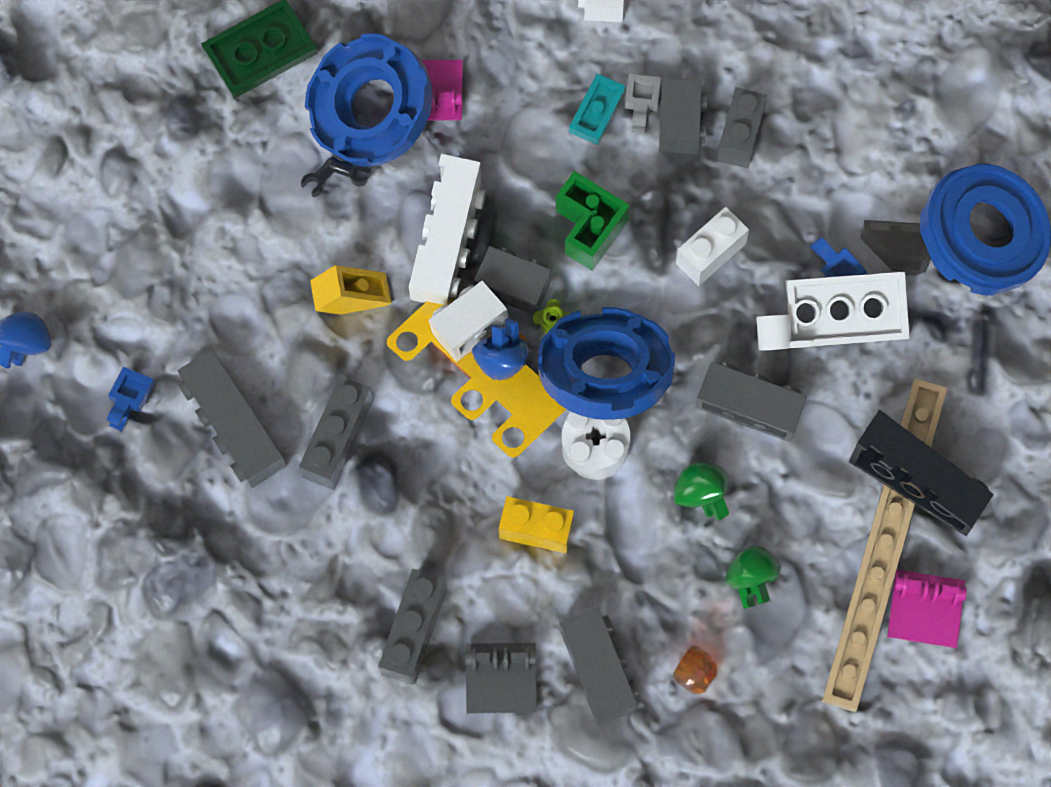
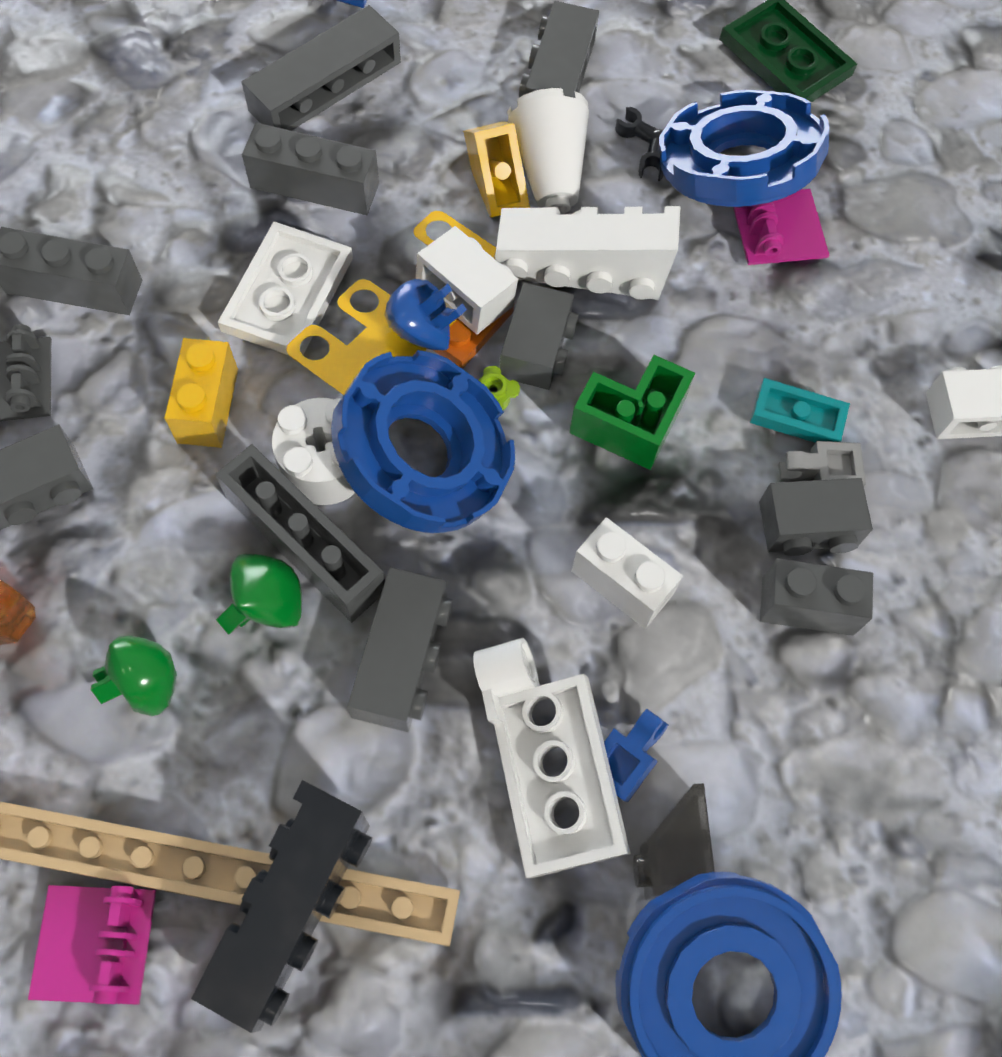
camera: 75 degrees right, 5 degrees down
none -> dark grey brick [215,444,385,623]
none -> white plate [218,222,353,355]
none -> white cone [507,88,589,214]
none -> dark grey brick [519,0,599,98]

